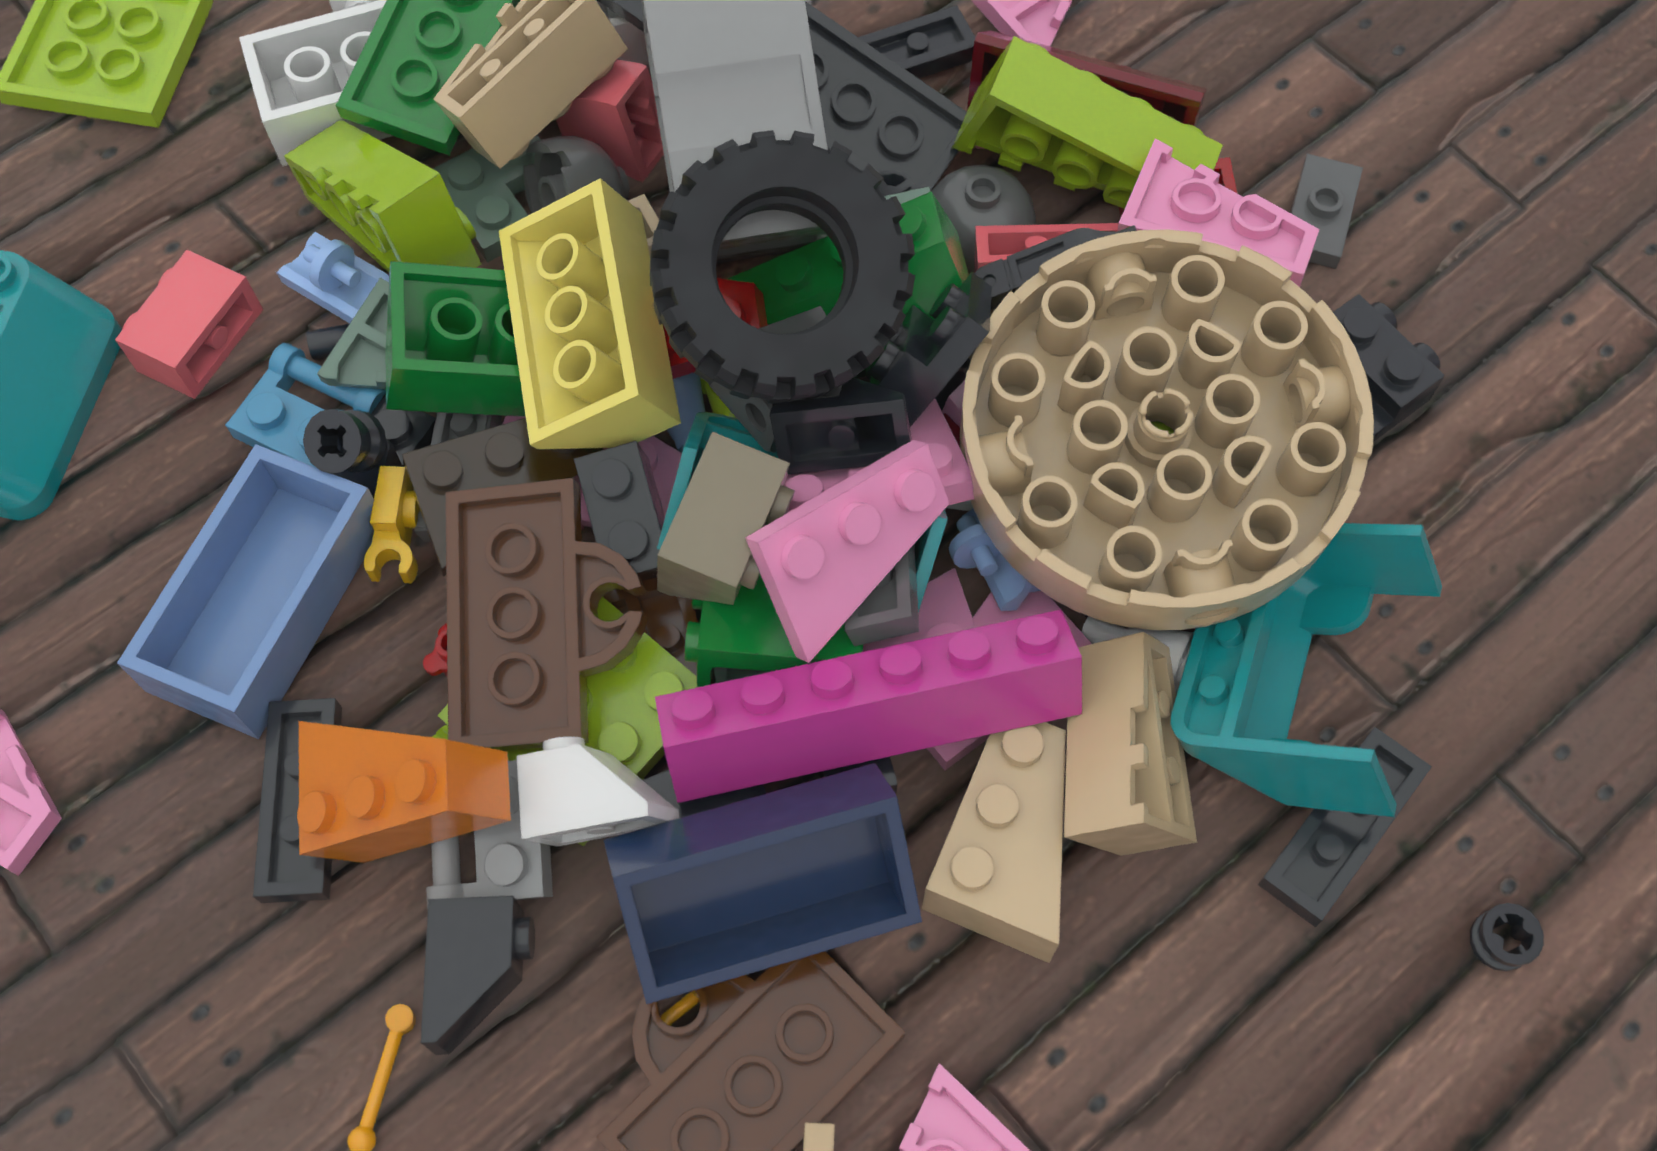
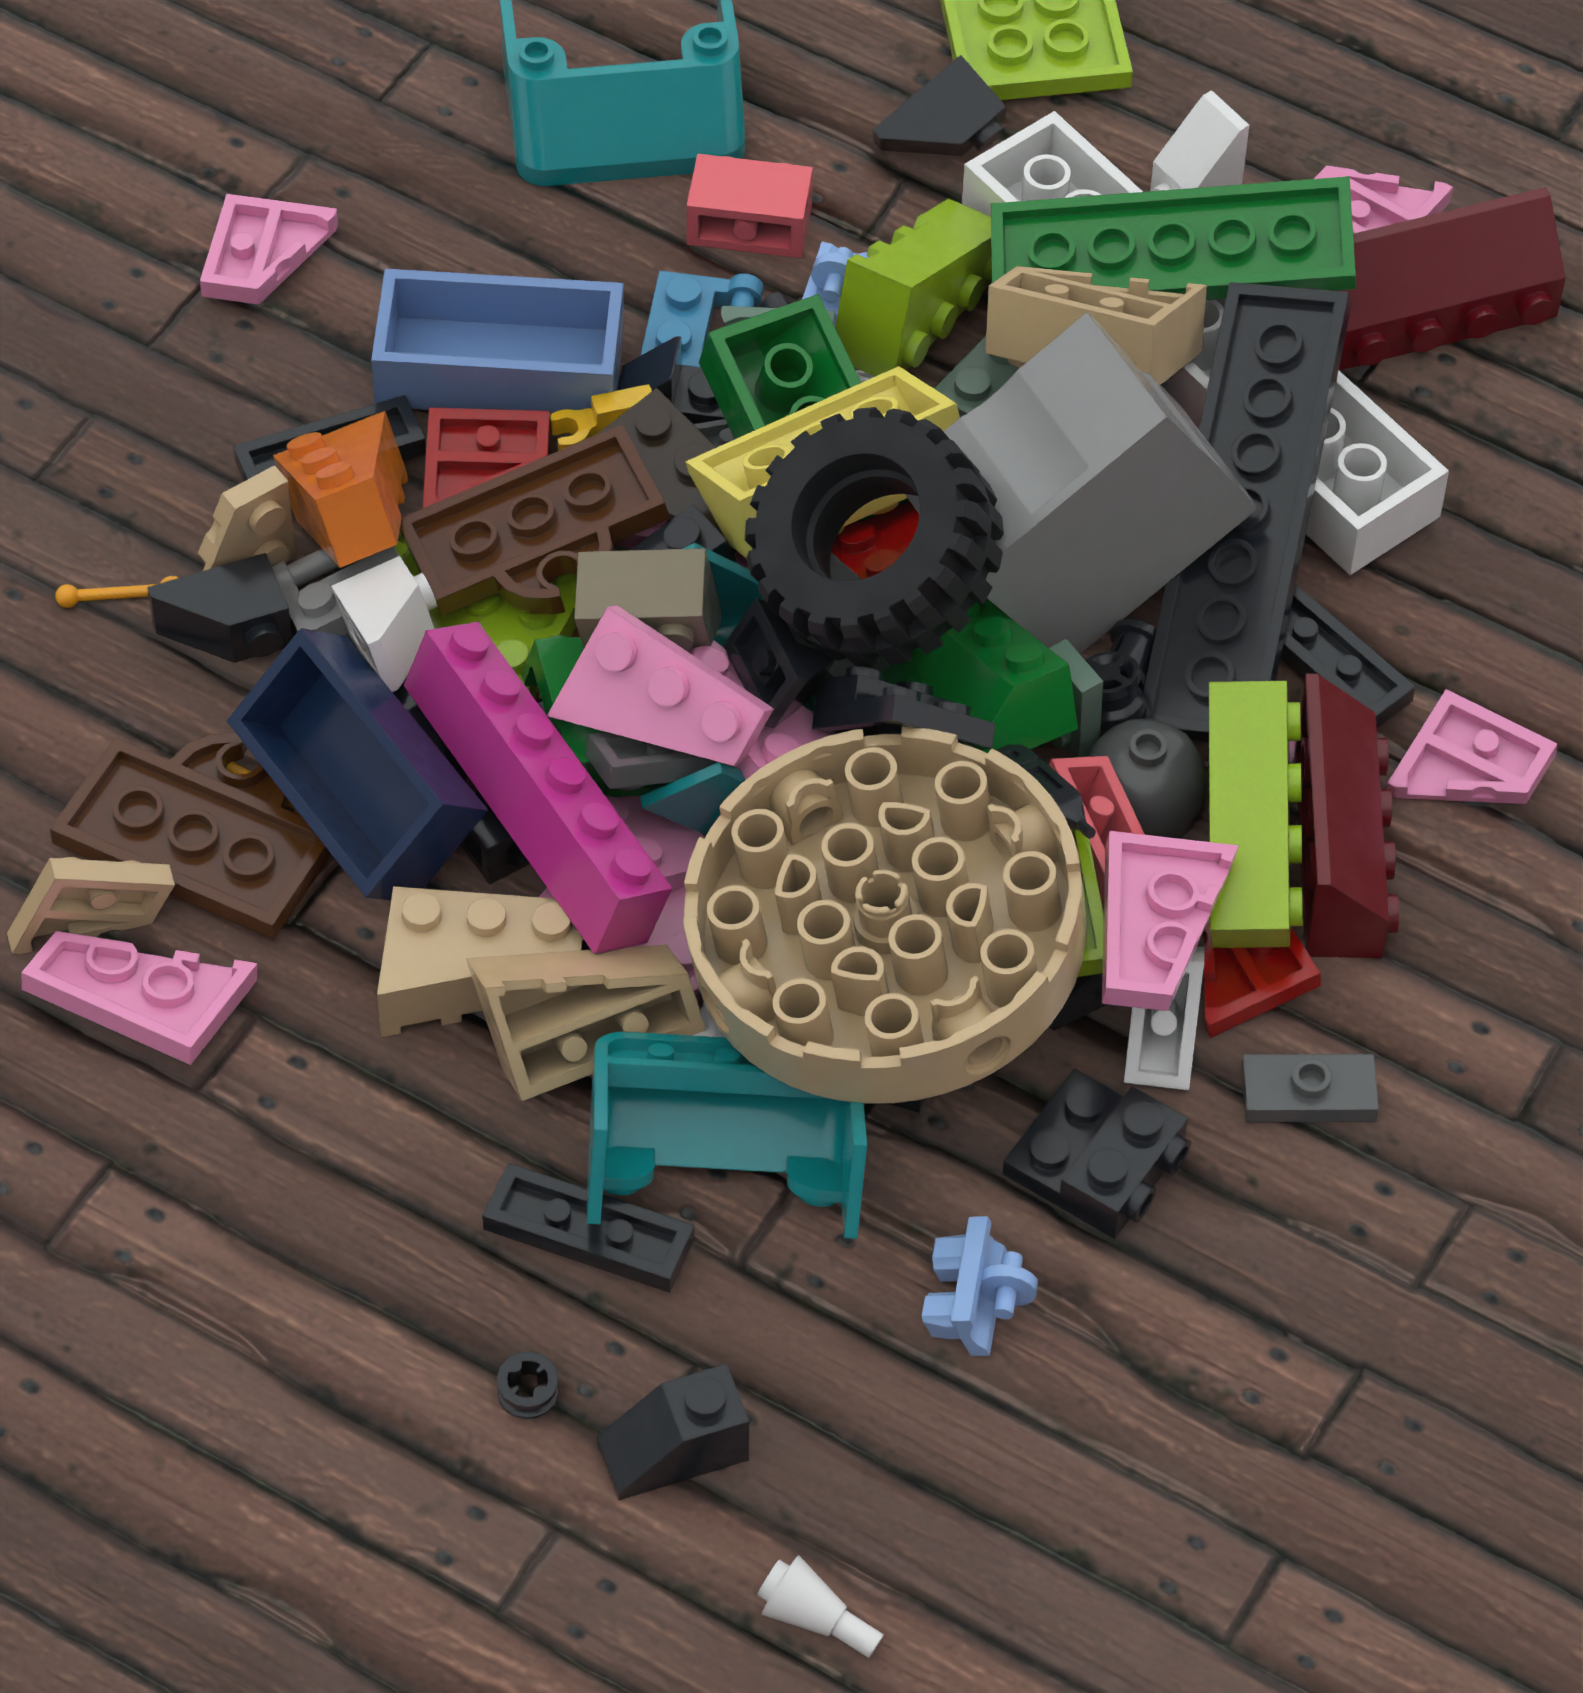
camera: 70 degrees right, 10 degrees down
black wheel [303,409,387,474] -> none
none -> tan wing [198,465,296,571]
none -> red wing [422,407,550,509]
none -> black slope [597,1363,749,1500]
none -> black slope [873,55,1006,156]
none -> light blue hips [922,1216,1038,1356]

